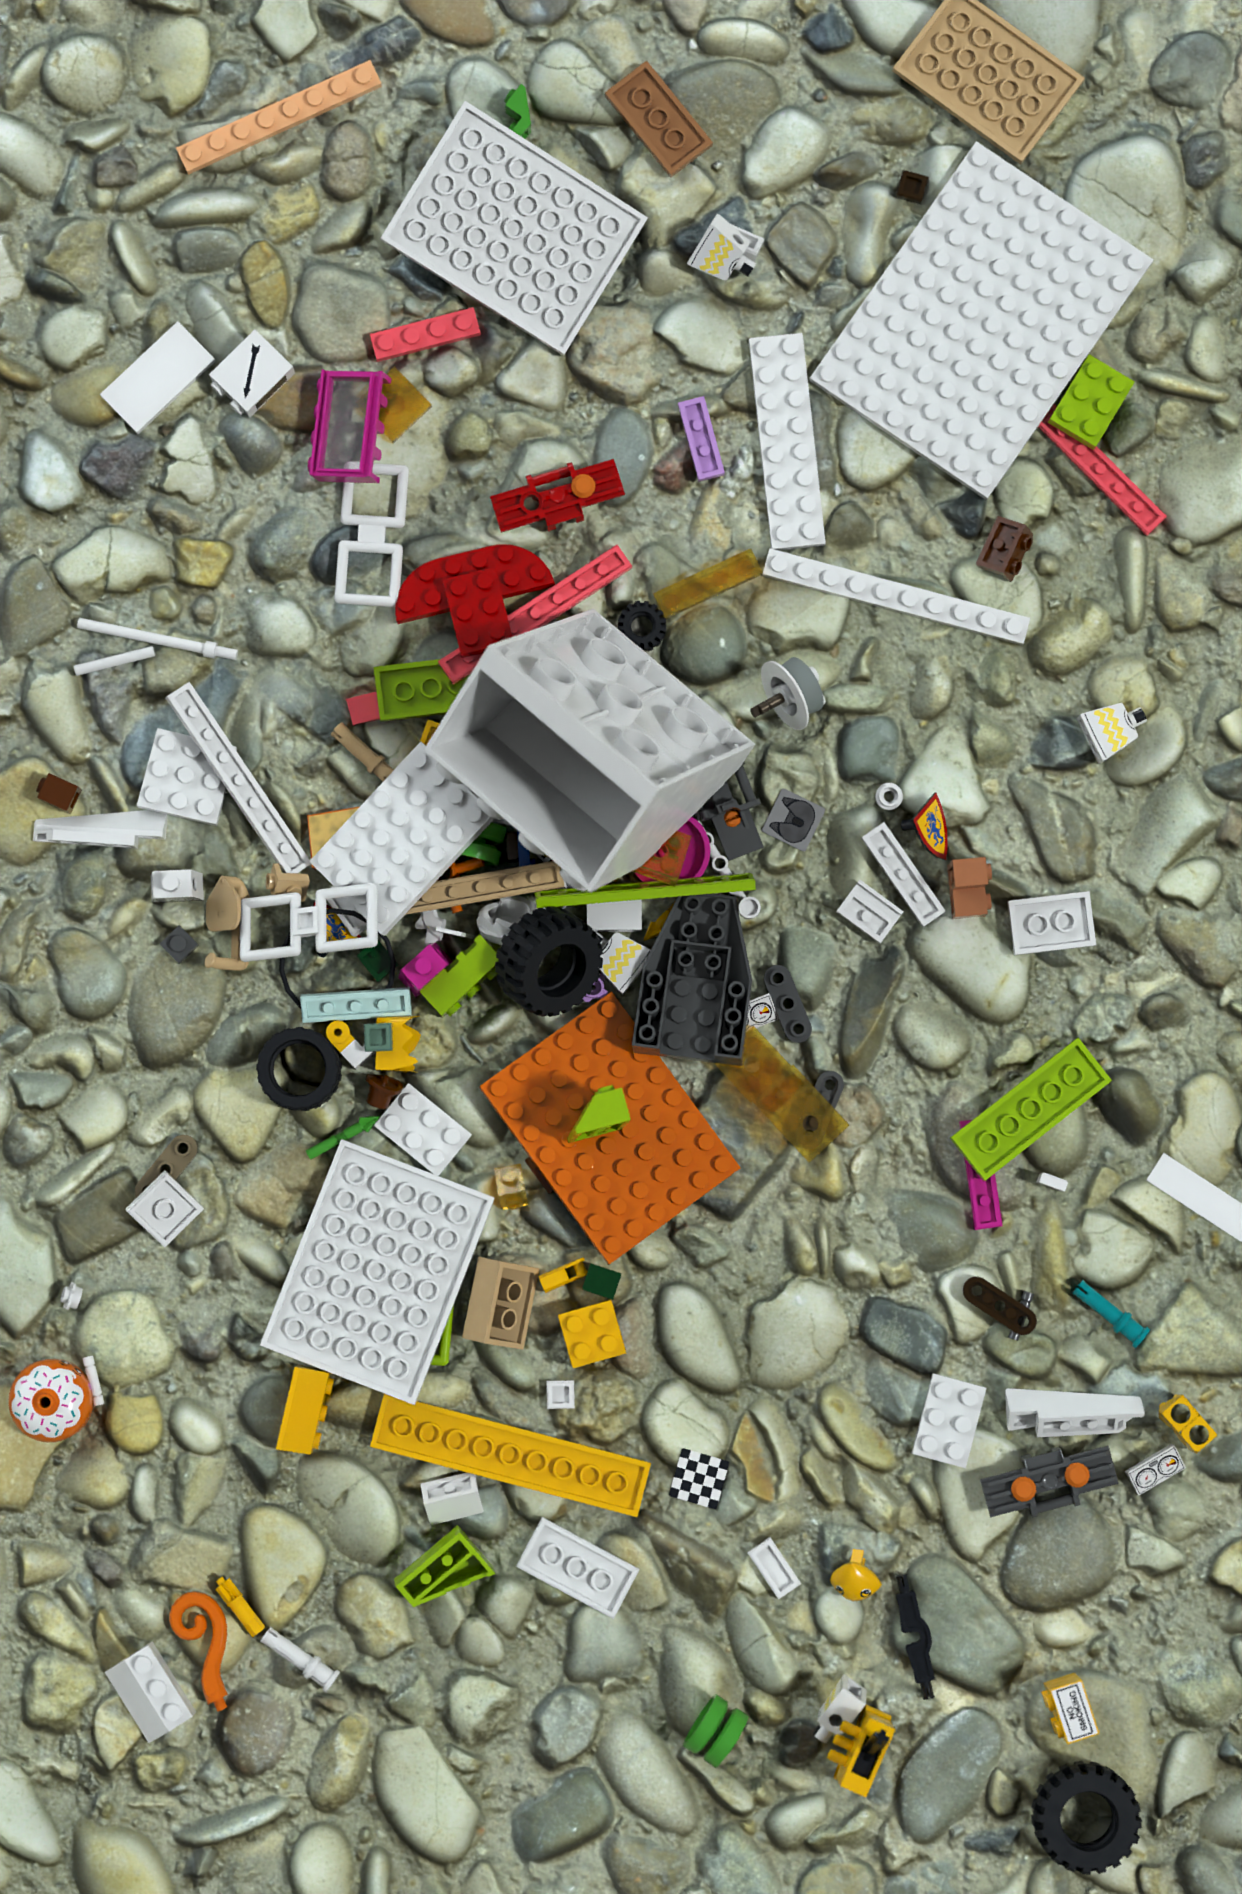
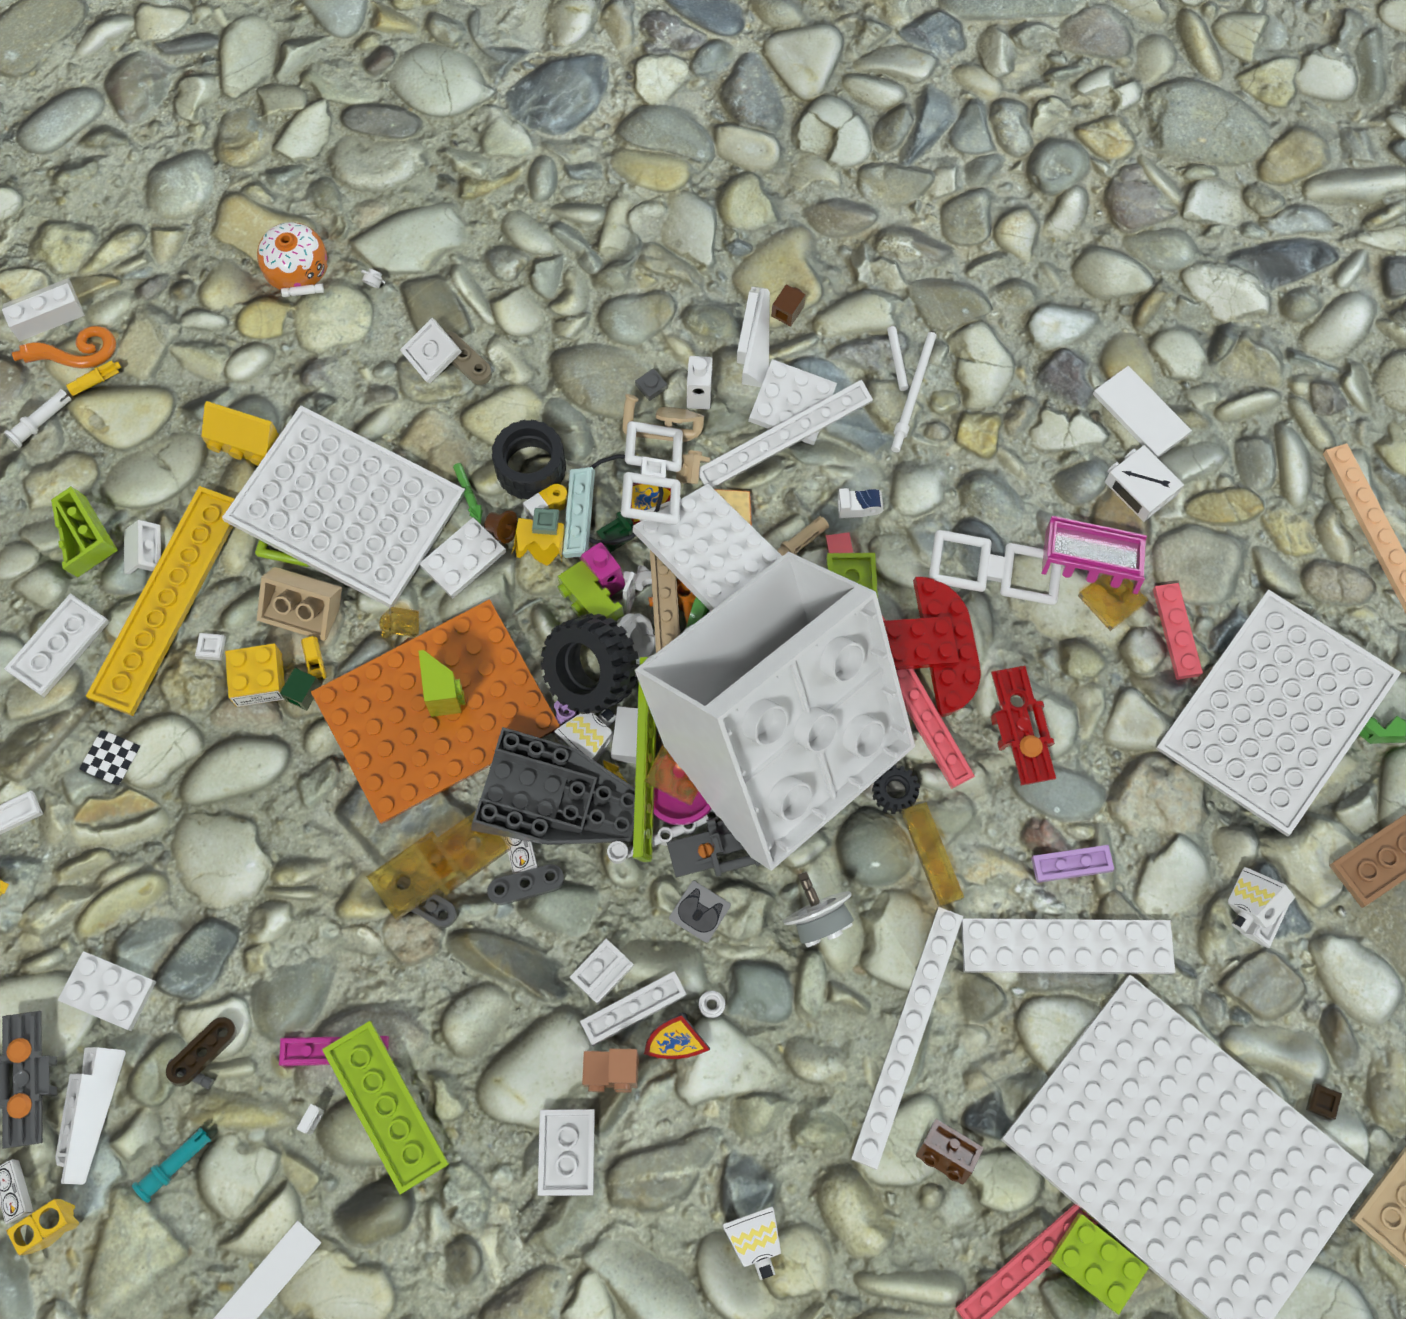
camera: 100 degrees right, 15 degrees down
none -> white leg [837,488,884,518]

